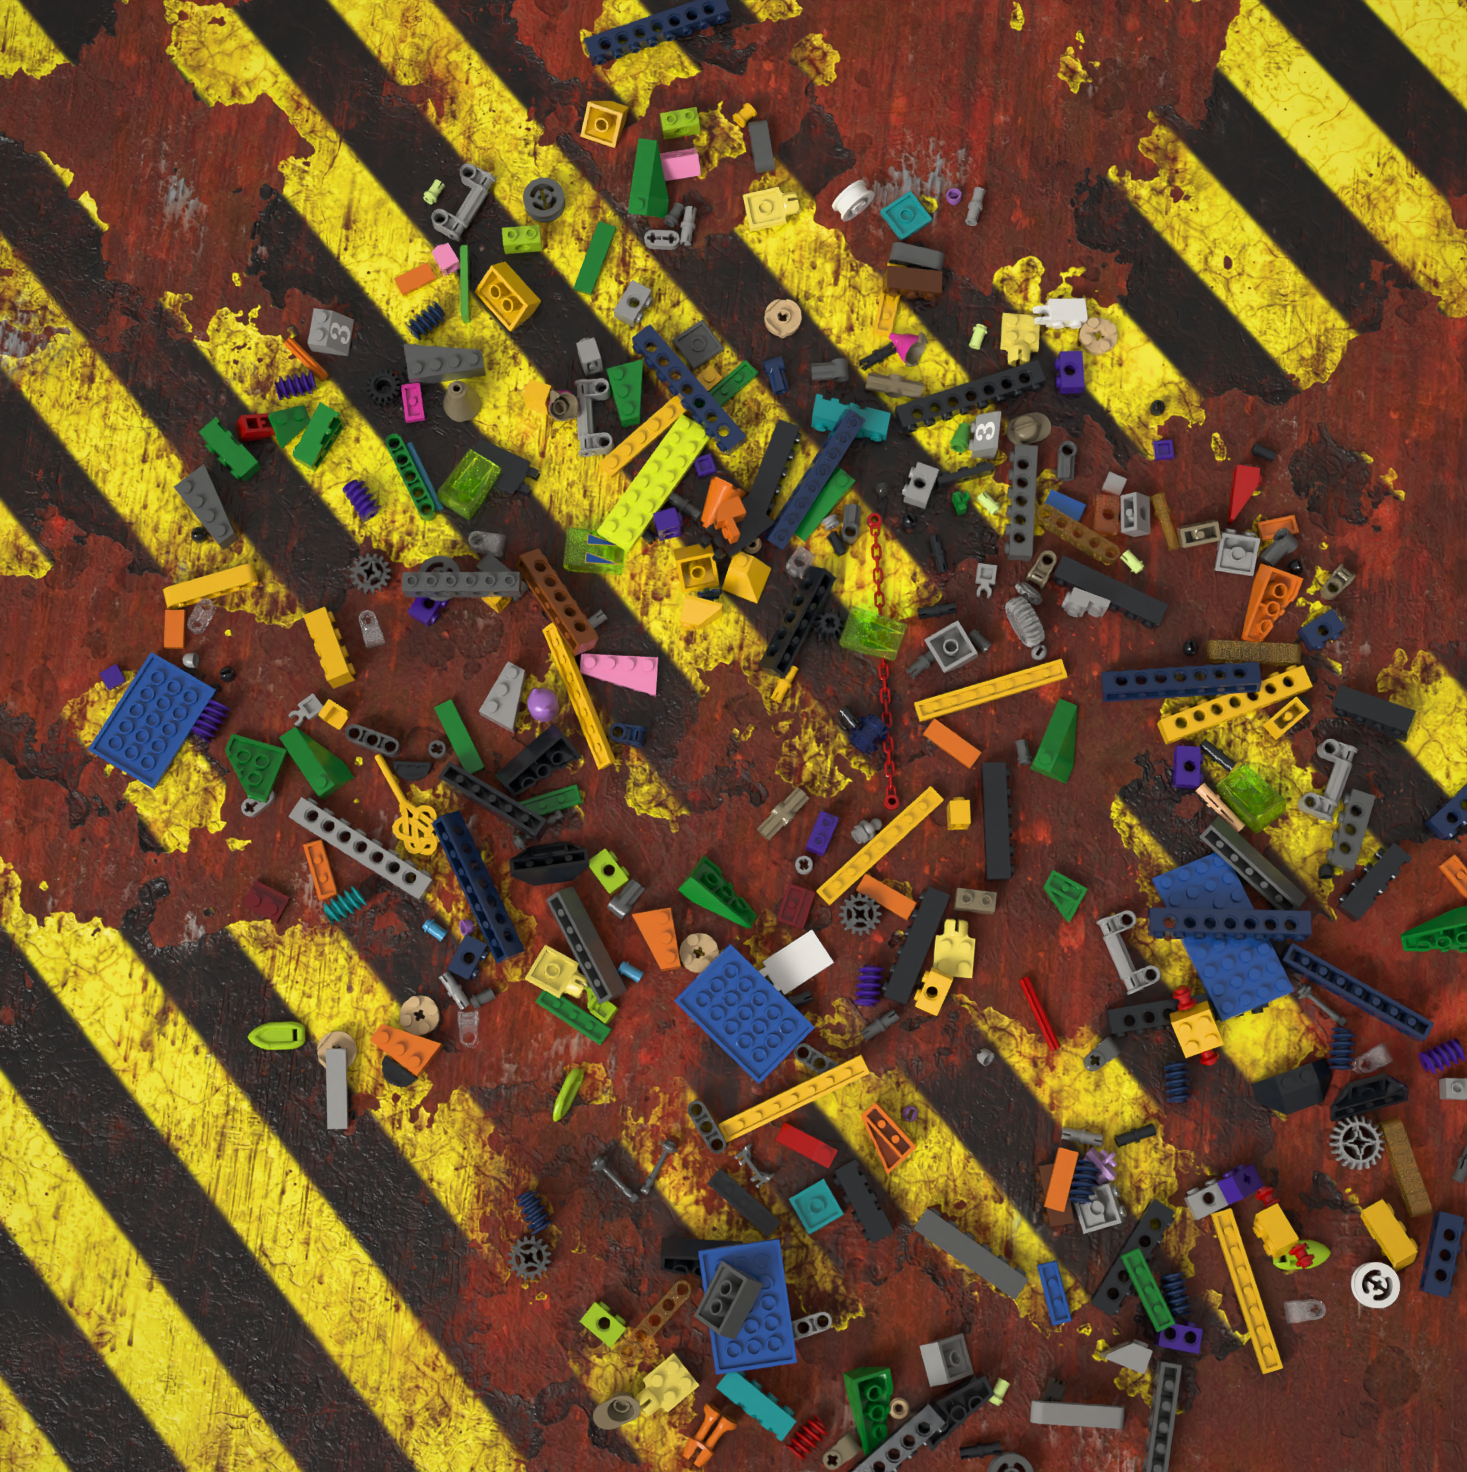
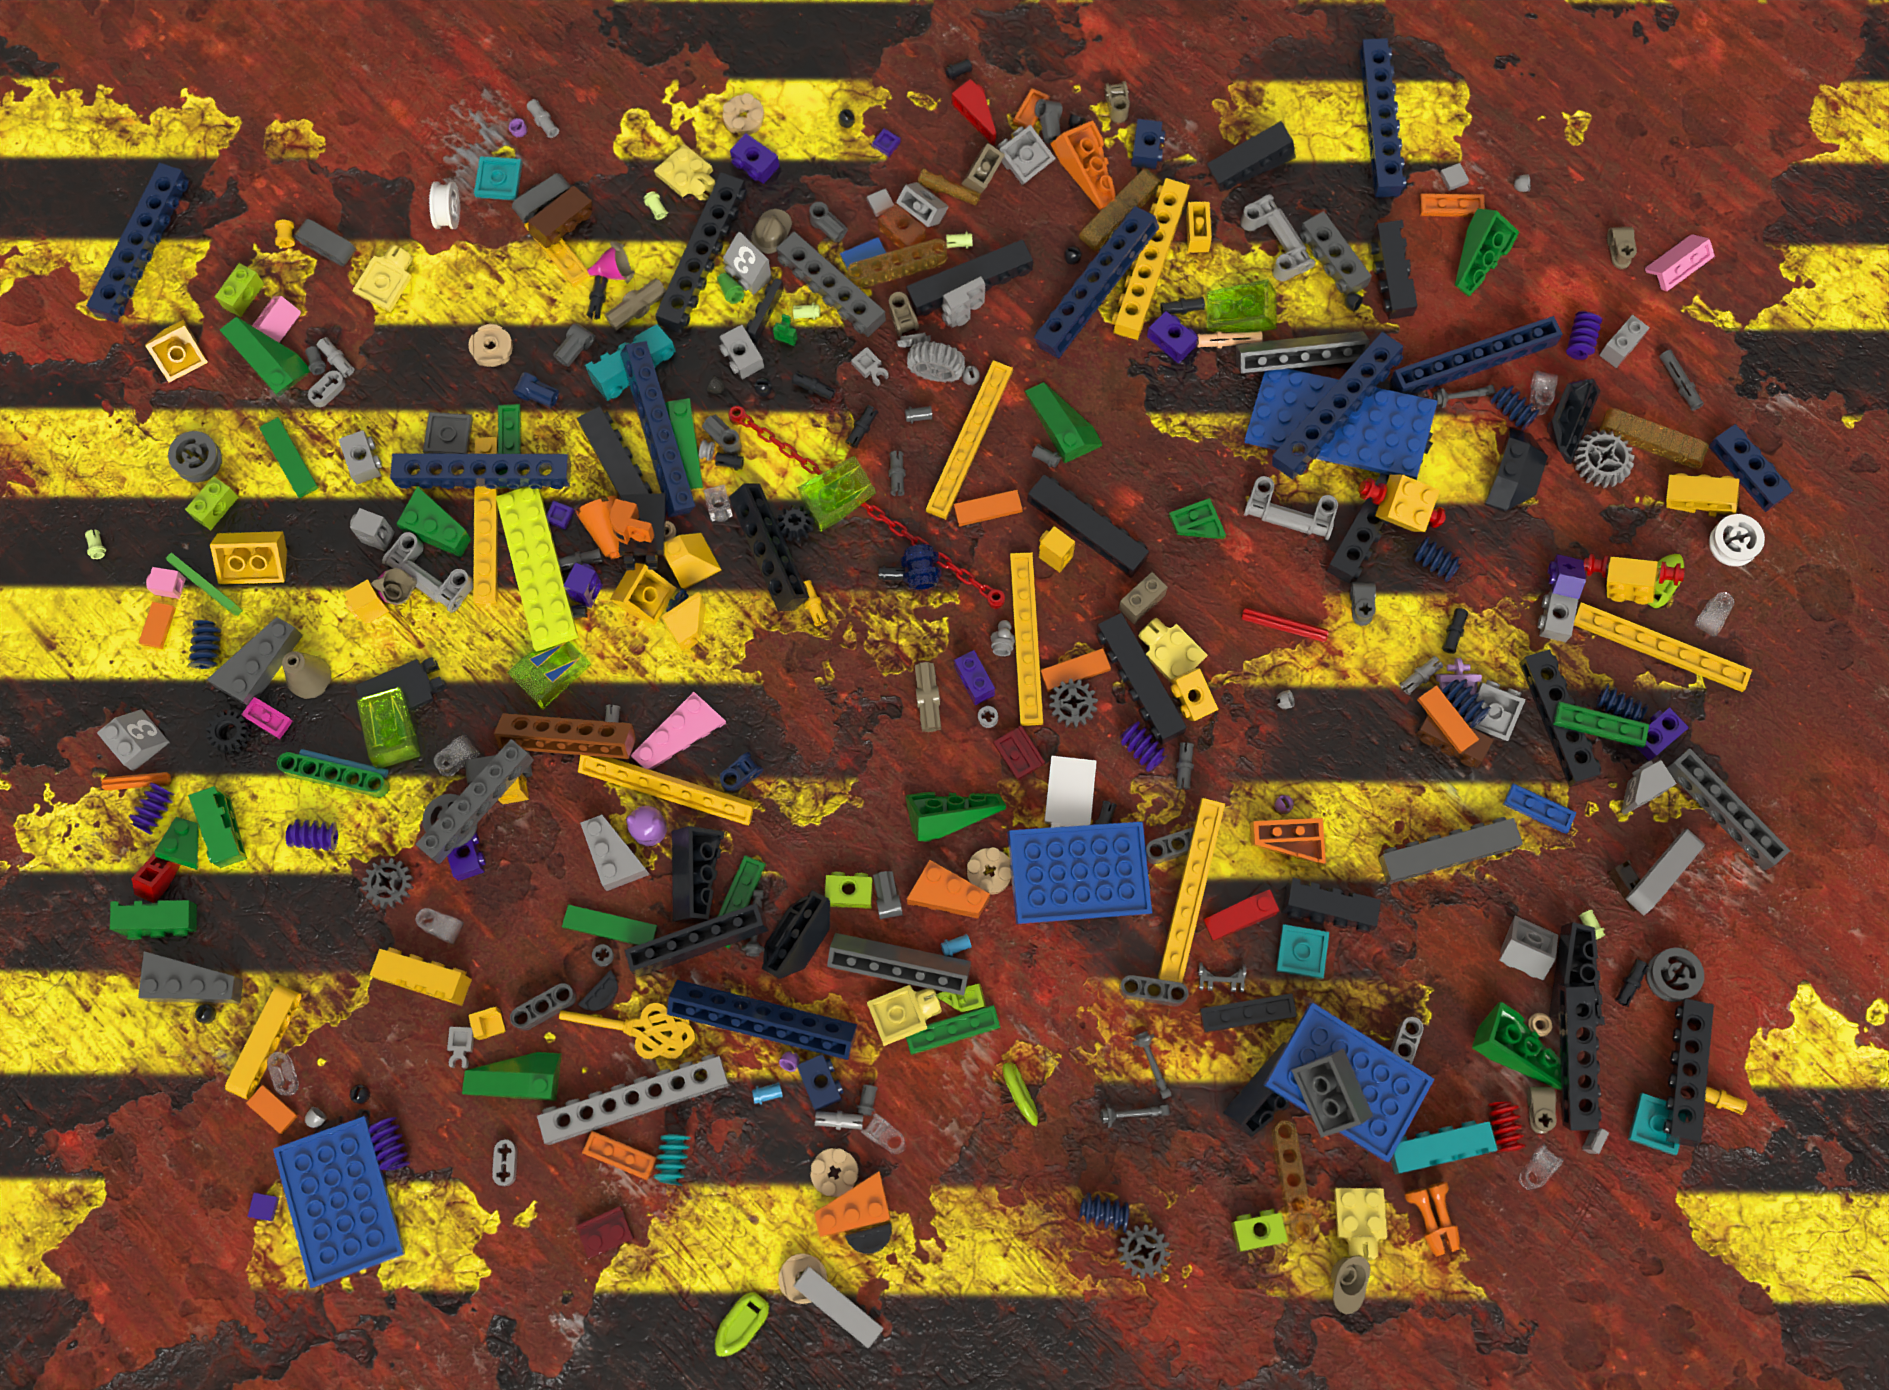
camera: 50 degrees left, 5 degrees down
green plate [225,734,288,803] -> none
light grey piece [431,163,496,242] -> none
light grey slope [924,620,978,673] -> none
white hinge [1033,298,1088,329] -> none

